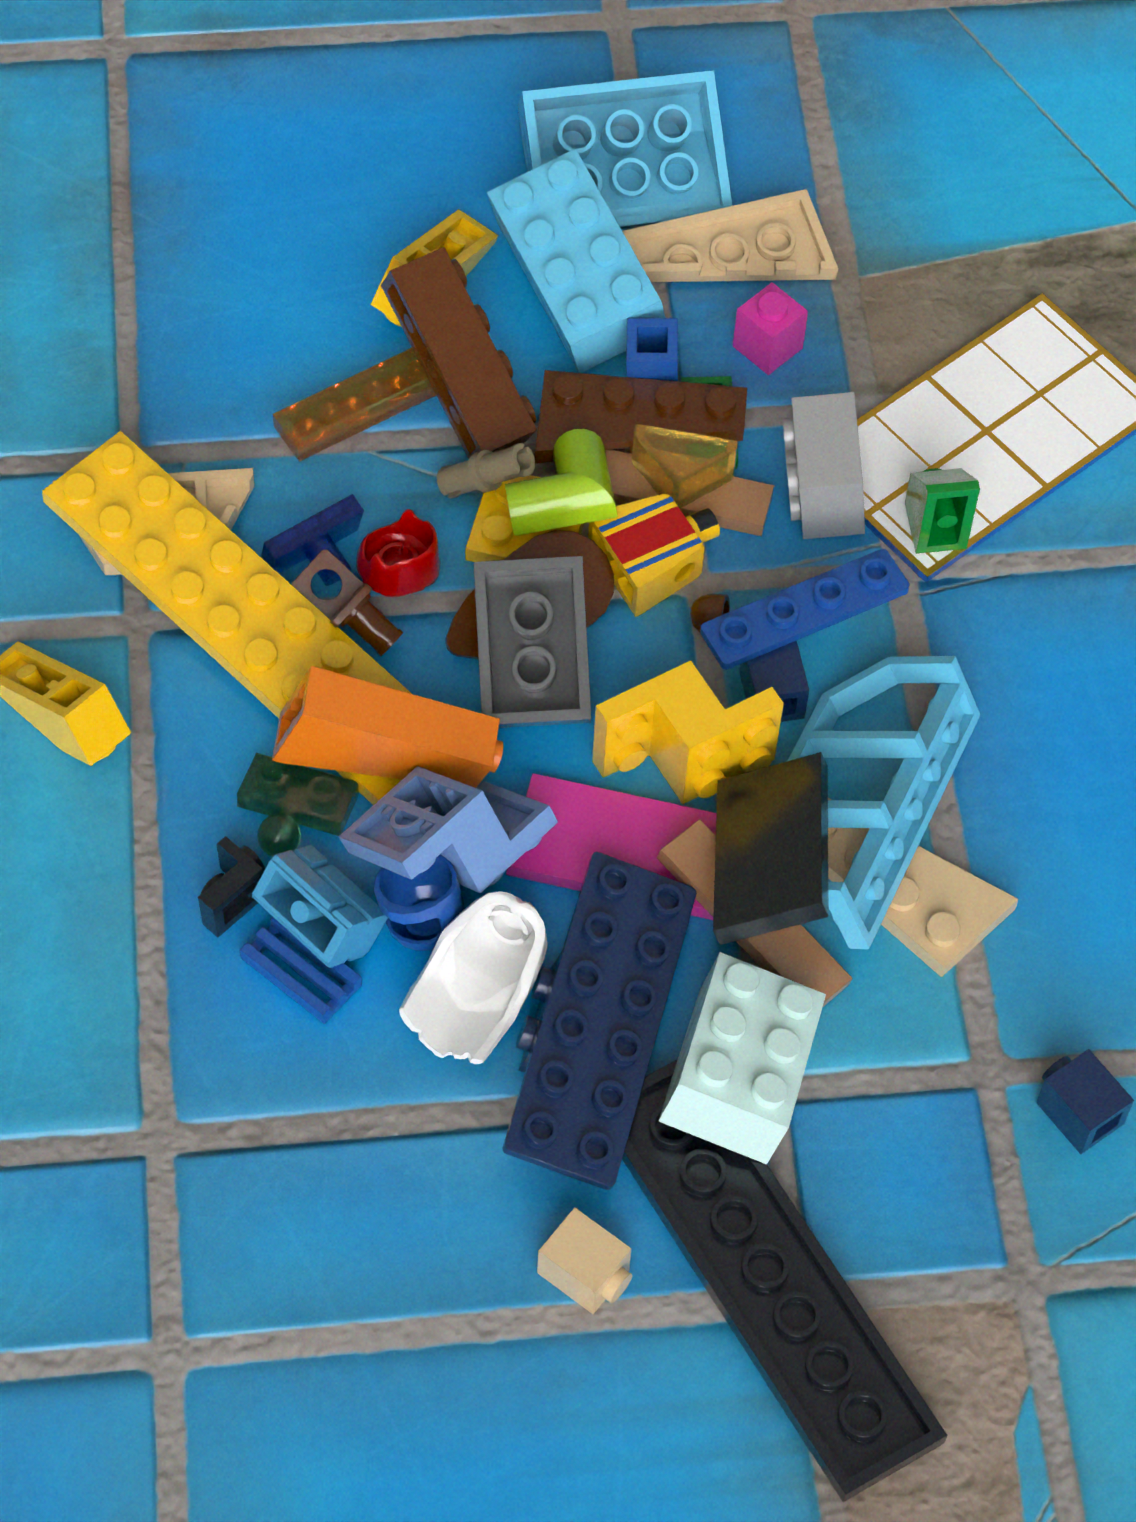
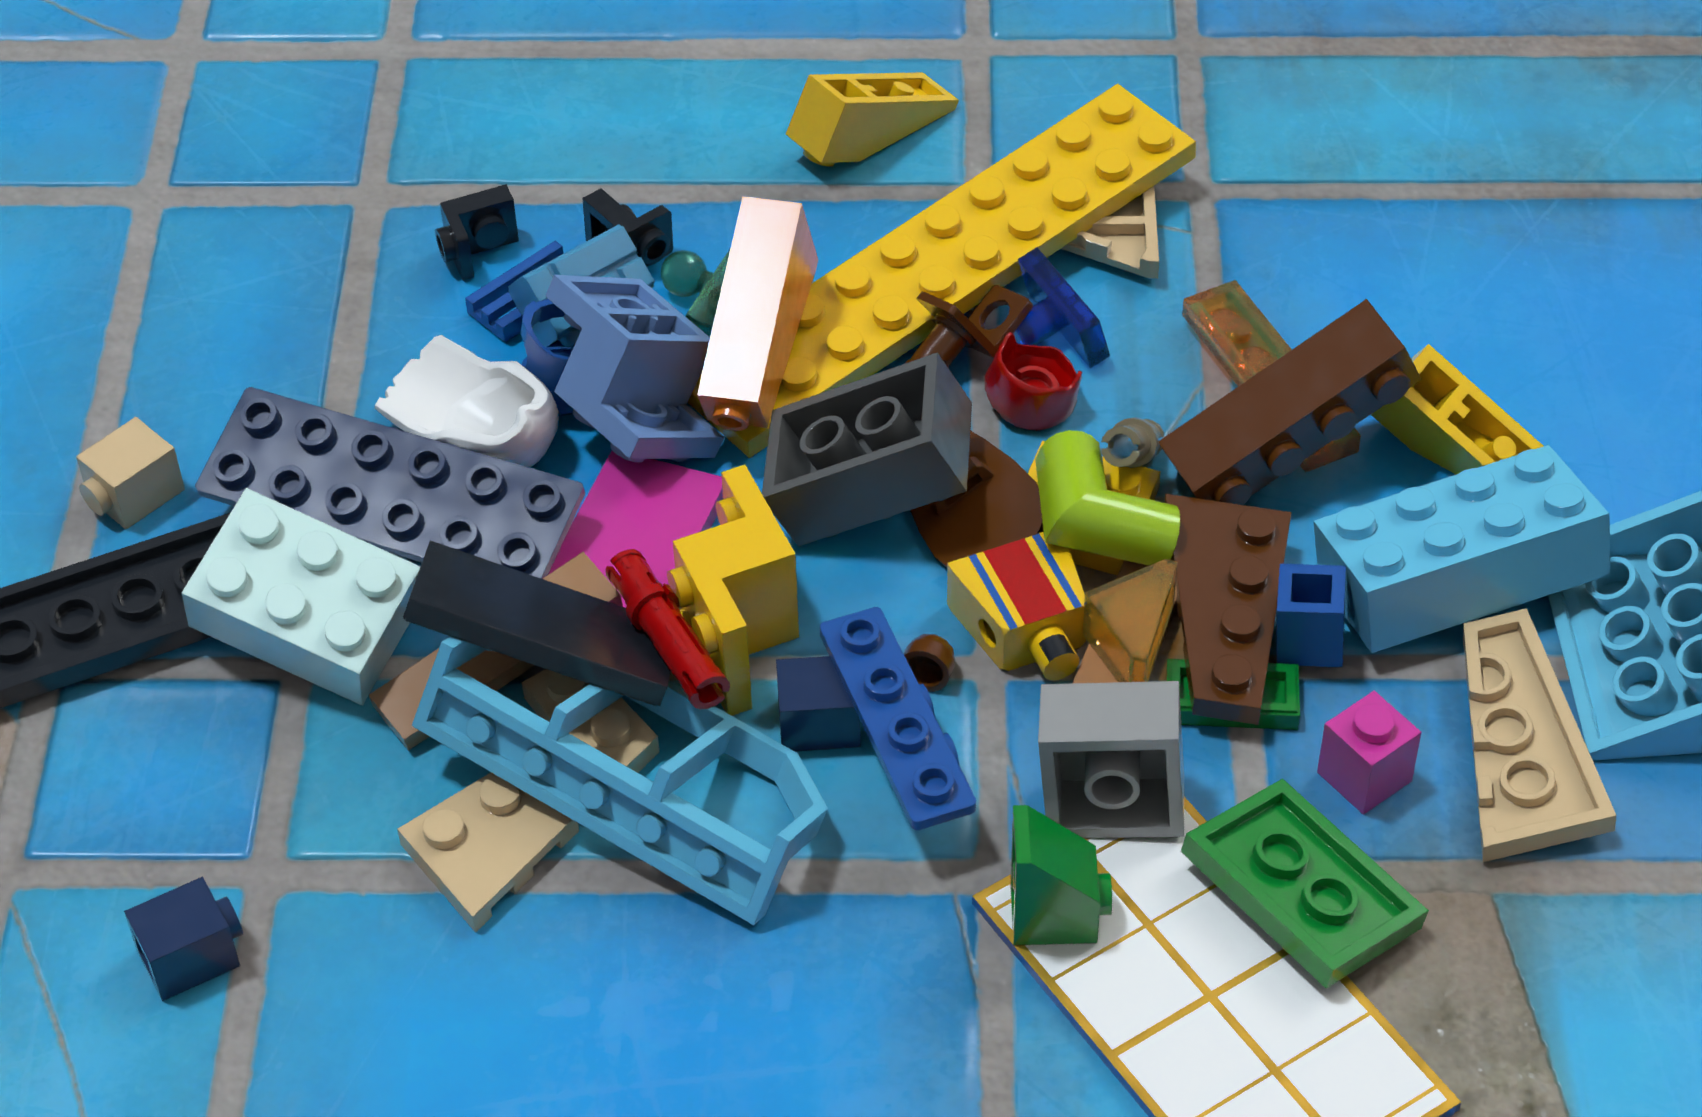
camera: 100 degrees right, 10 degrees down
none -> black bracket [435,184,519,280]
none -> red pin [605,549,730,710]
none -> green plate [1180,778,1429,988]

